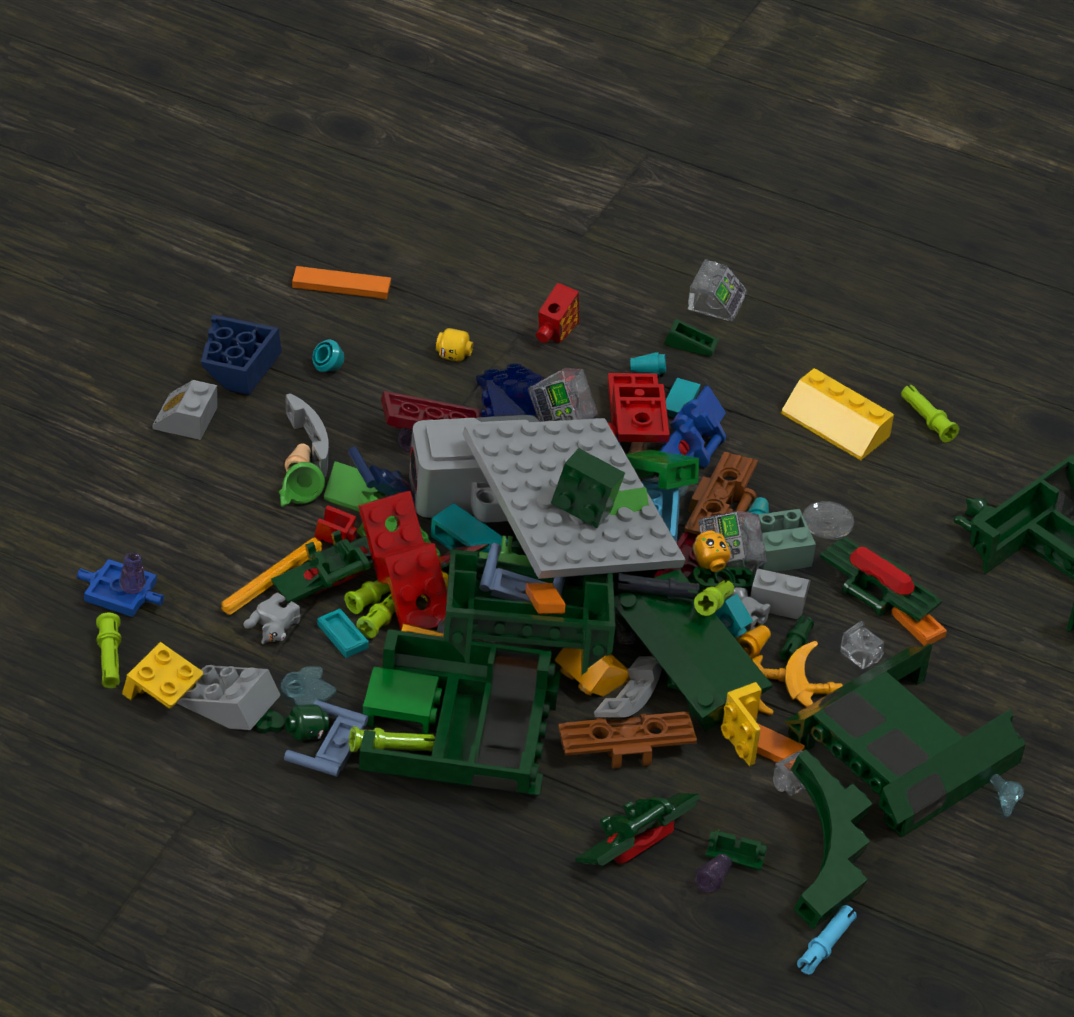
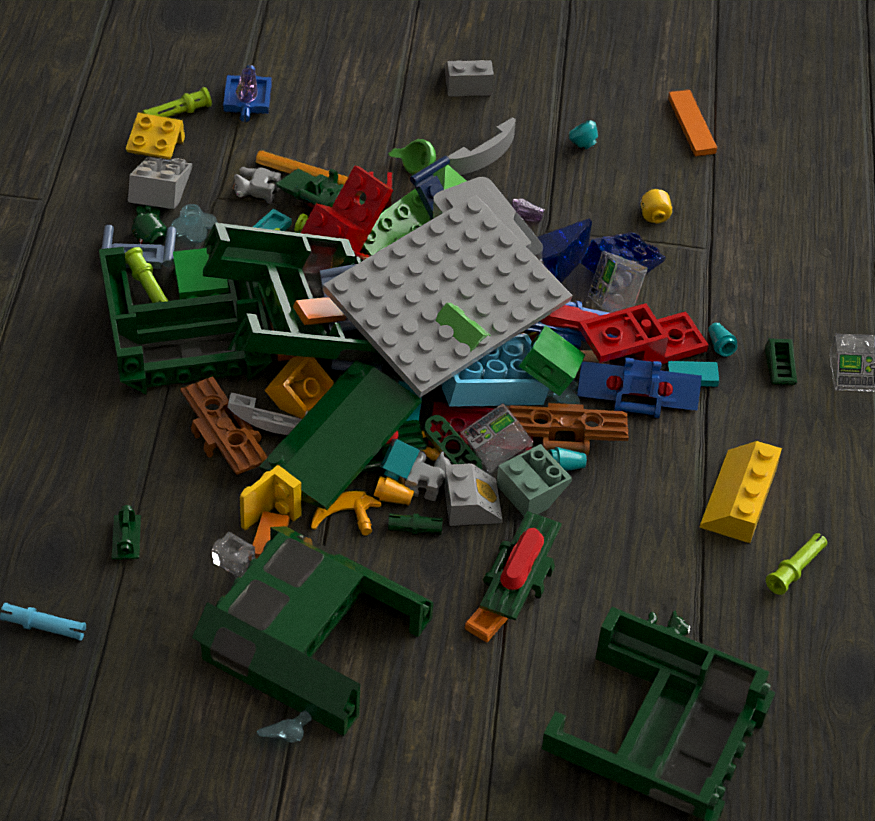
camera: 70 degrees right, 5 degrees up
dark blue wedge [201,314,282,395] -> none
light nougat cone [285,444,311,472] -> none
dark red plate [381,391,481,429] -> none
red torso [535,283,580,343] -> none
dark green brick [551,448,625,528] -> none
dark green piece [575,793,700,866] -> none
black pin [616,573,699,600] -> none
light orange head [692,531,731,572] -> none
lime pin [694,580,735,616] -> none
clear purple cone [695,854,732,892] -> none
light orange piece [785,641,843,710] -> none
dark green arch [790,749,873,930] -> none
clear dish [803,501,854,539] -> none
clear brick [840,621,884,669] -> none

